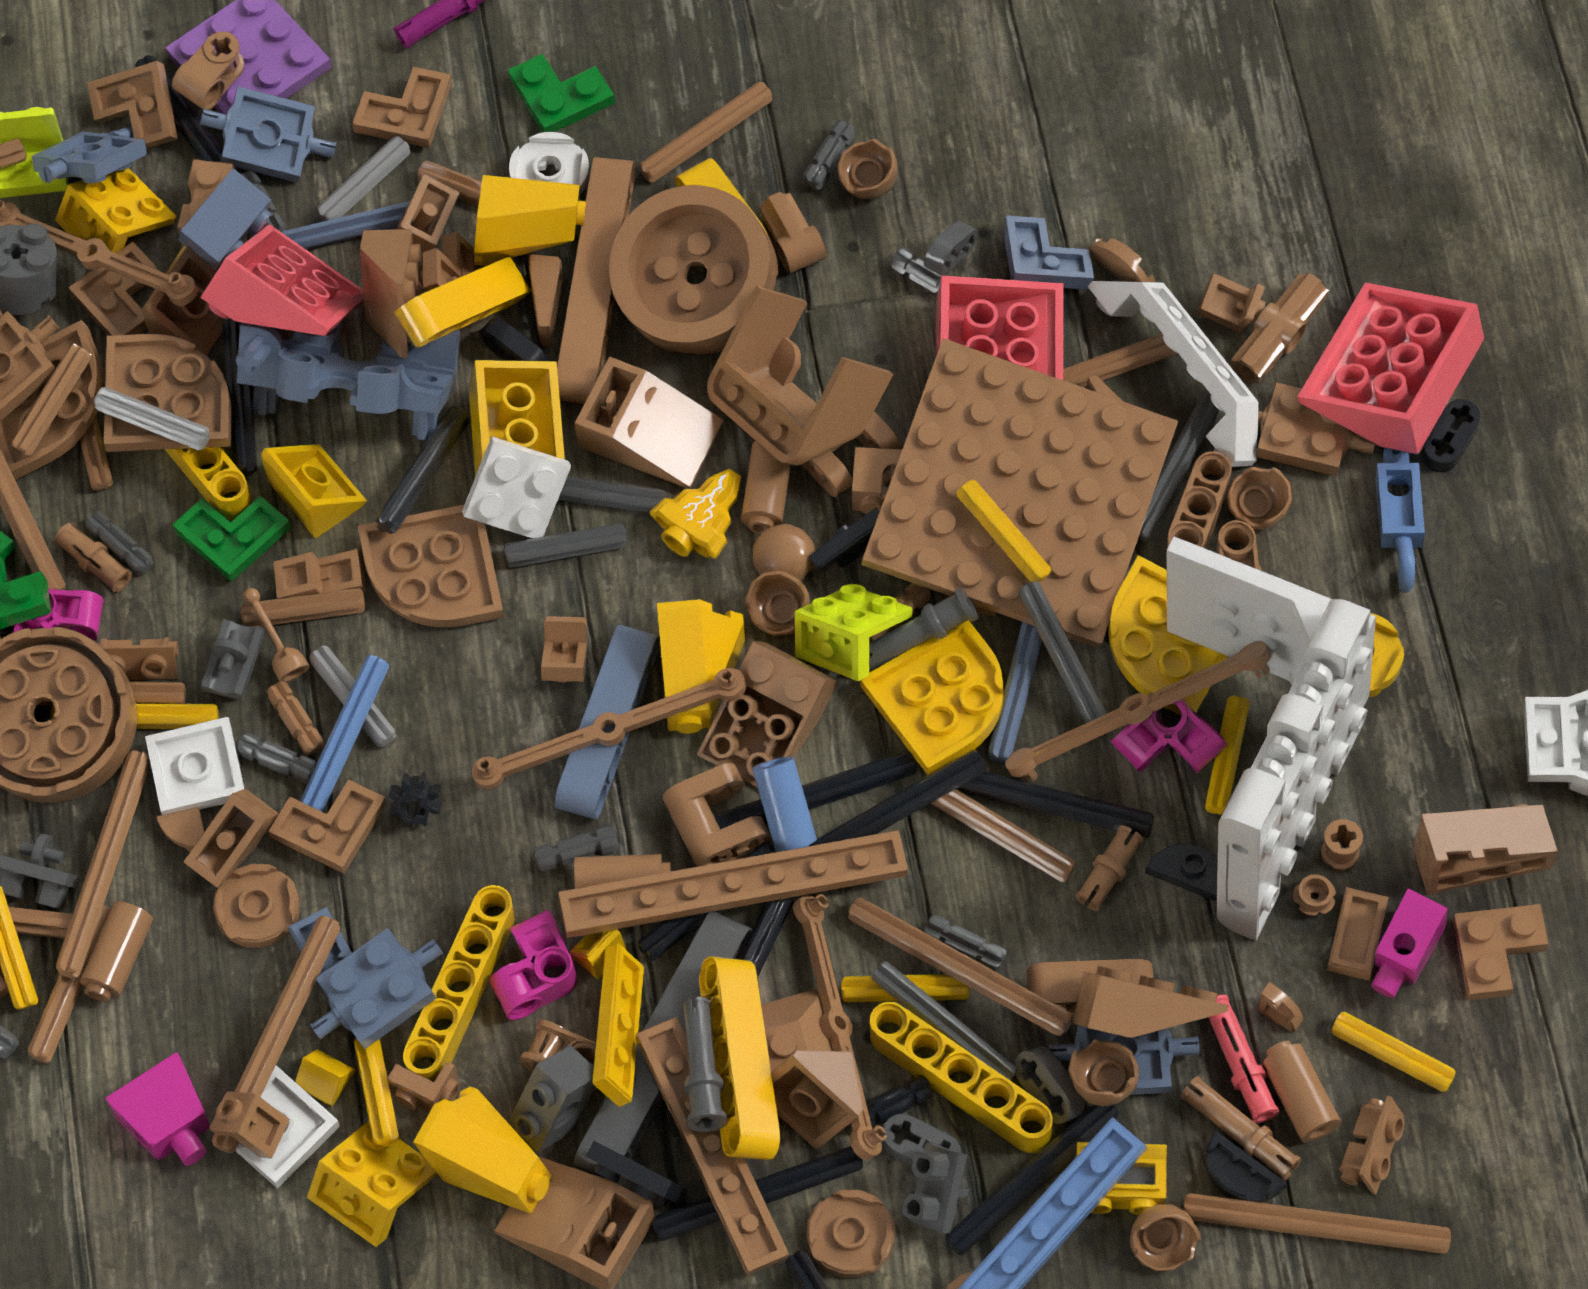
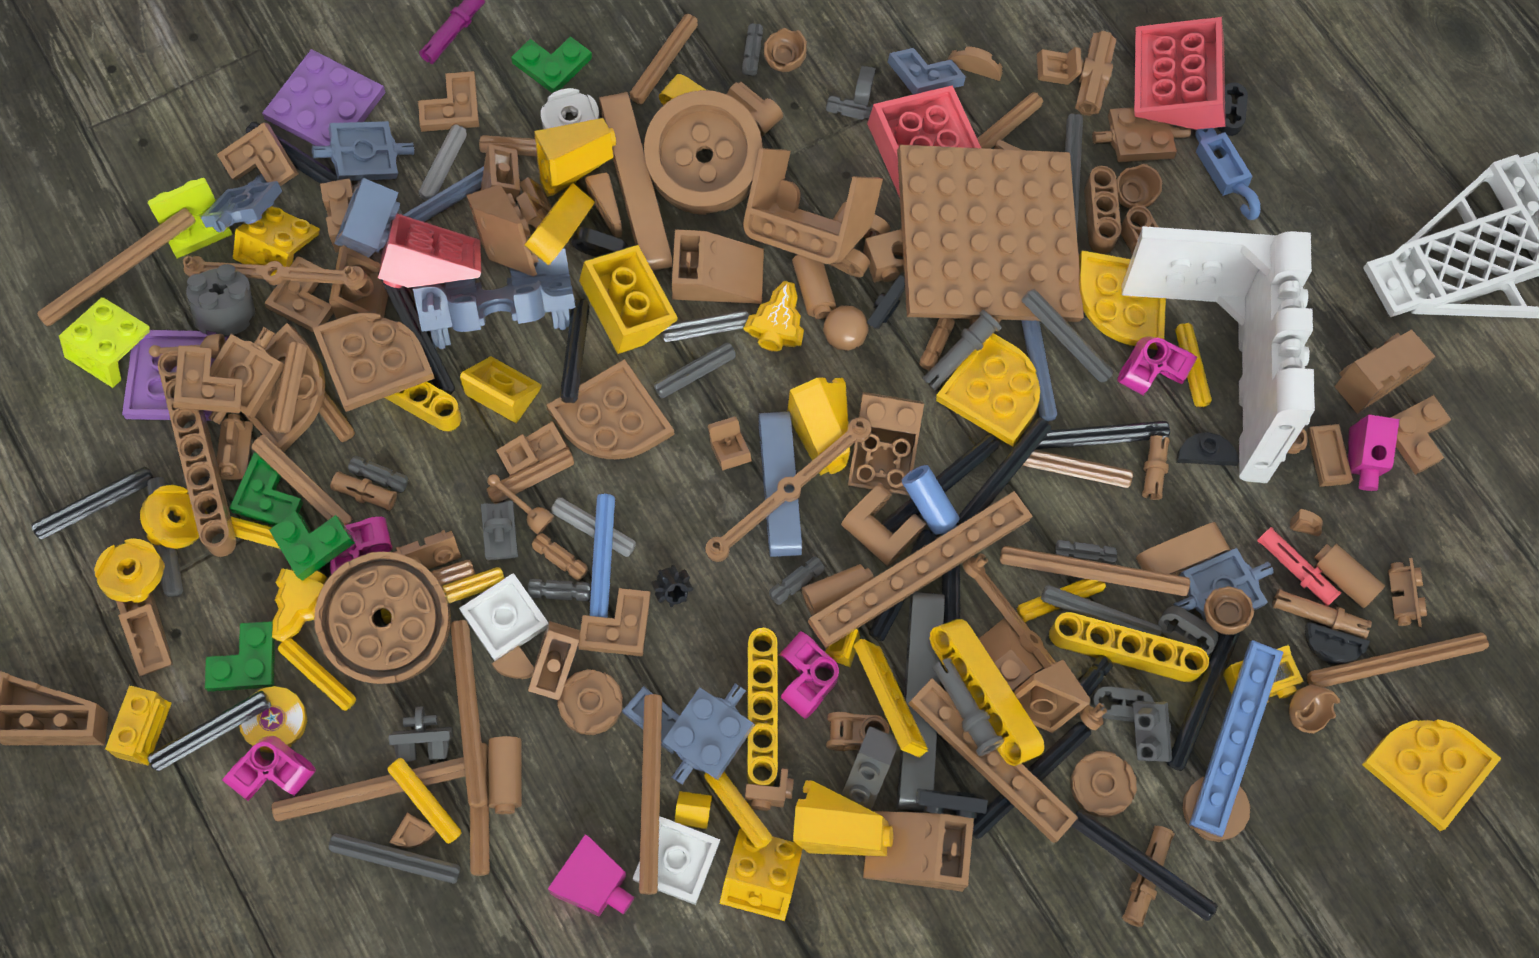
camera: 30 degrees left, 5 degrees up
light grey axle [94,387,210,450] -> none
medium nougat piece [172,31,245,110] -> none
green plate [172,496,291,582] -> none
medium nougat bracket [210,1091,290,1159] -> none
white plate [462,436,571,539] -> none
medium nougat hair [745,571,811,636] -> none
neon yellow bracket [795,584,912,681] -> none
yellow axle [956,479,1052,583] -> none
medium nougat piece [1005,641,1271,783] -> none
medium nougat slope [1072,966,1229,1038] -> none
white slope [1088,281,1259,467] -> none
yellow axle [1332,1012,1456,1092] -> none

